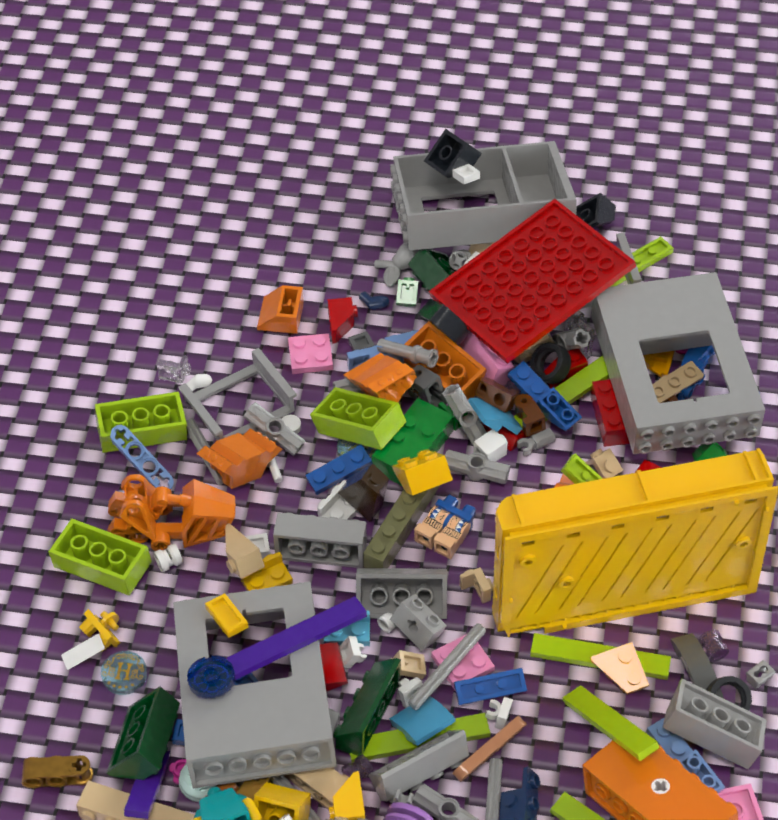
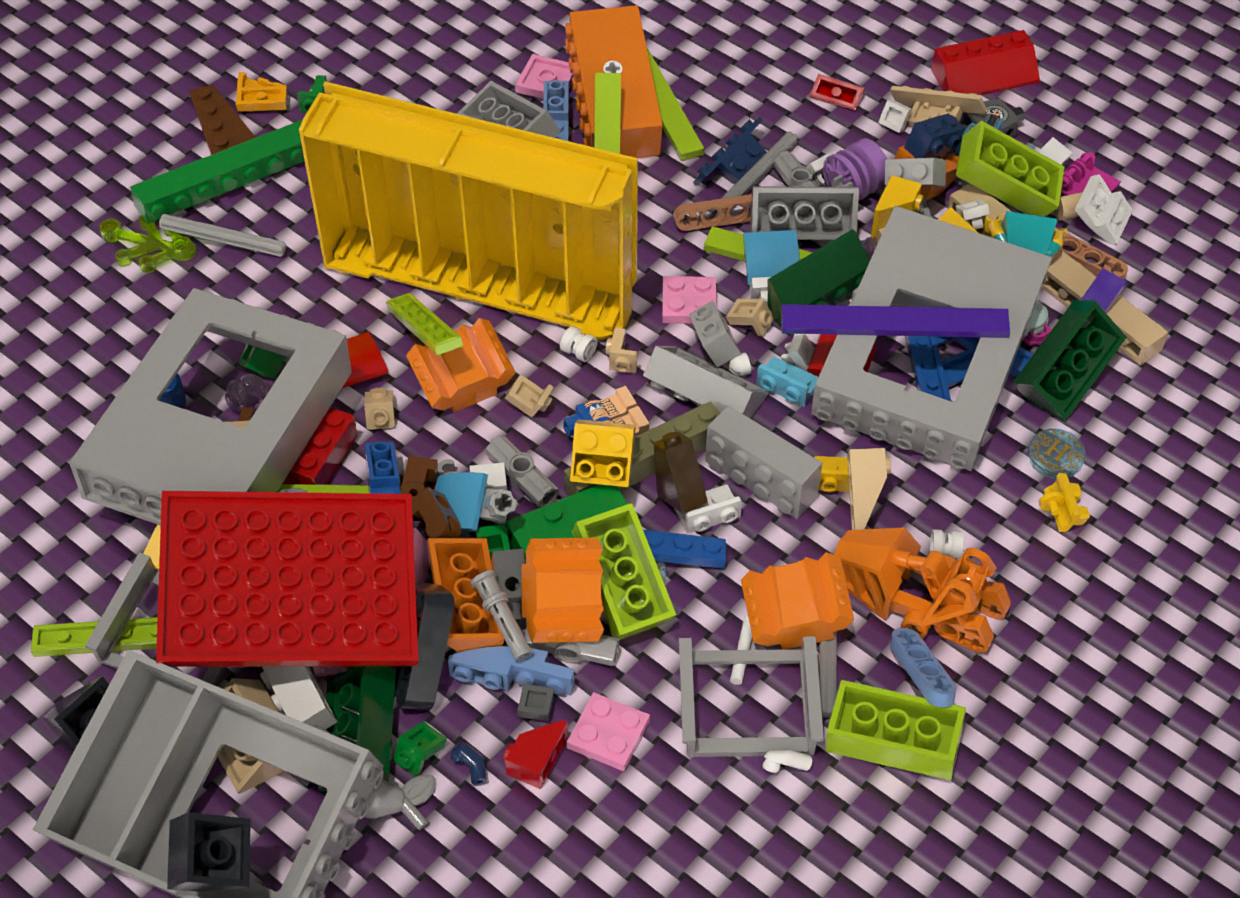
camera: 150 degrees left, 0 degrees up
pearl gold piece [22,755,94,788] -> none
lime brick [48,519,152,596] -> none
white sticker [61,634,105,670] -> none
clear bracket [157,355,191,383] -> none
clear blue tile [187,655,235,699] -> none
yellow tile [205,593,249,638] -> none
light grey piece [243,402,305,456] -> none
white tile [245,533,270,557] -> none
orange slope [257,285,304,334] -> none
white tile [282,415,301,434] -> none
light grey axle [408,623,486,710] -> none
white tile [452,164,480,184] -> none
blue plate [453,668,527,705] -> none
white tile [485,697,513,729] -> none

